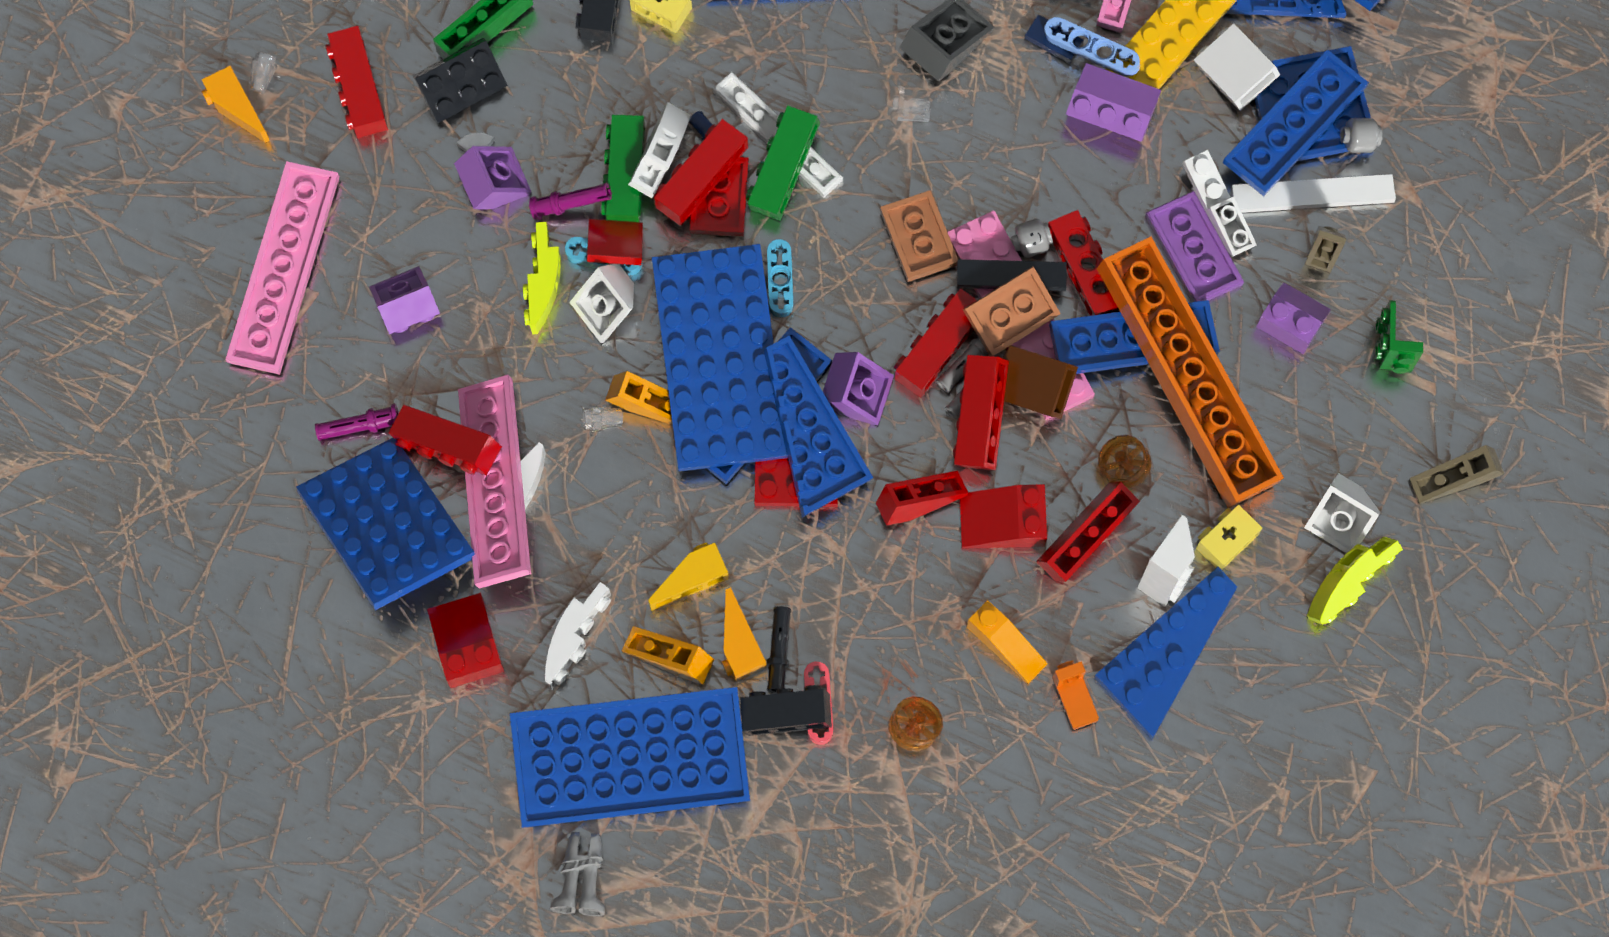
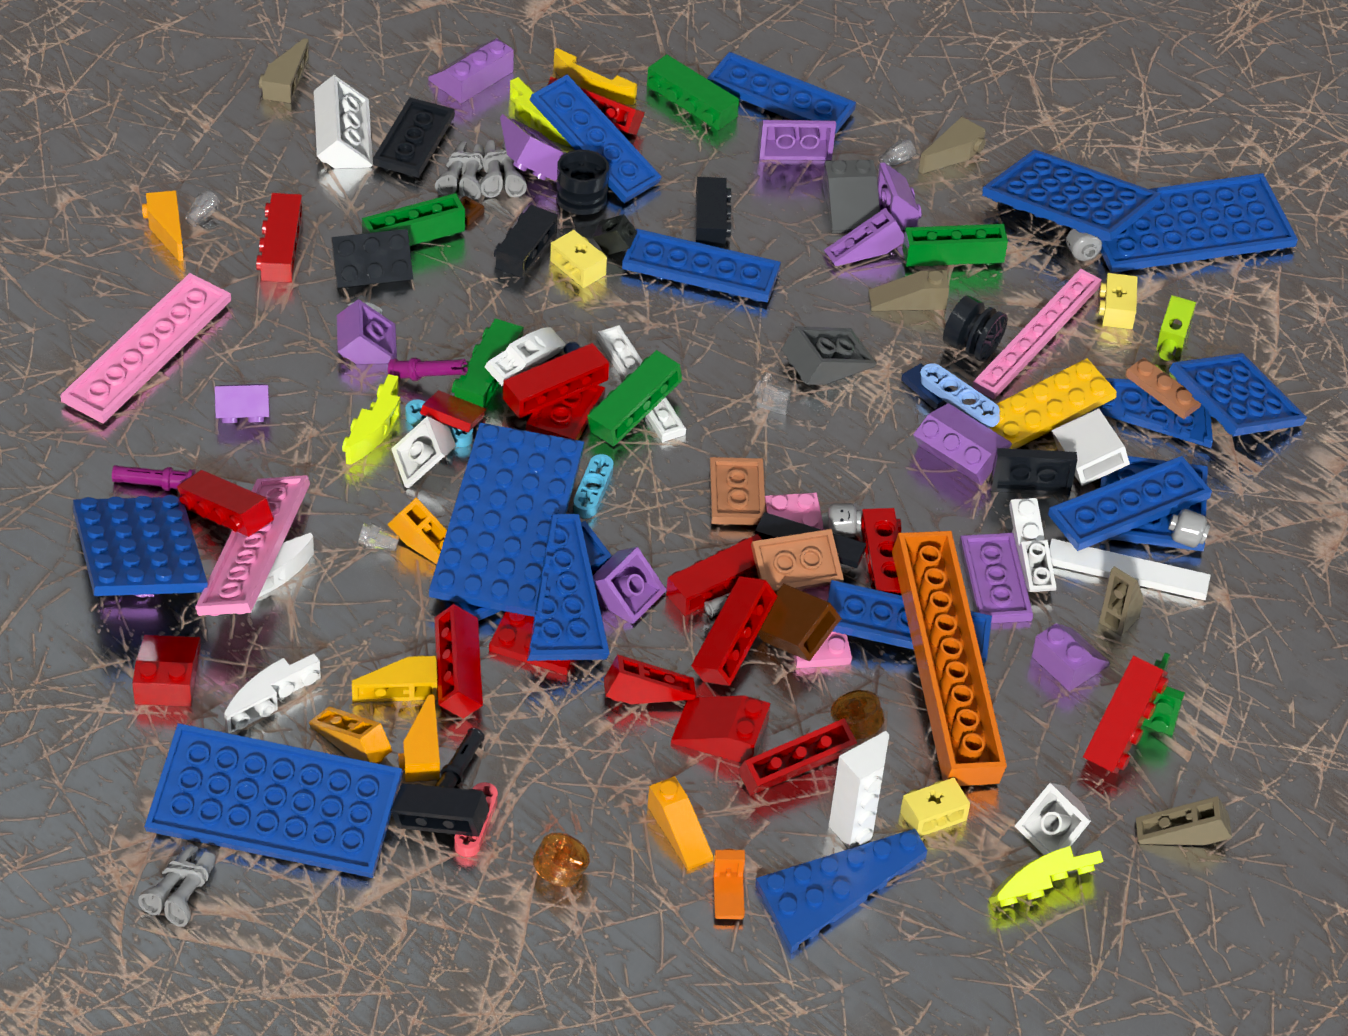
camera: 15 degrees right, 25 degrees down
none -> red brick [434,604,483,719]
none -> black plate [991,448,1077,496]
none -> red brick [1083,655,1169,774]

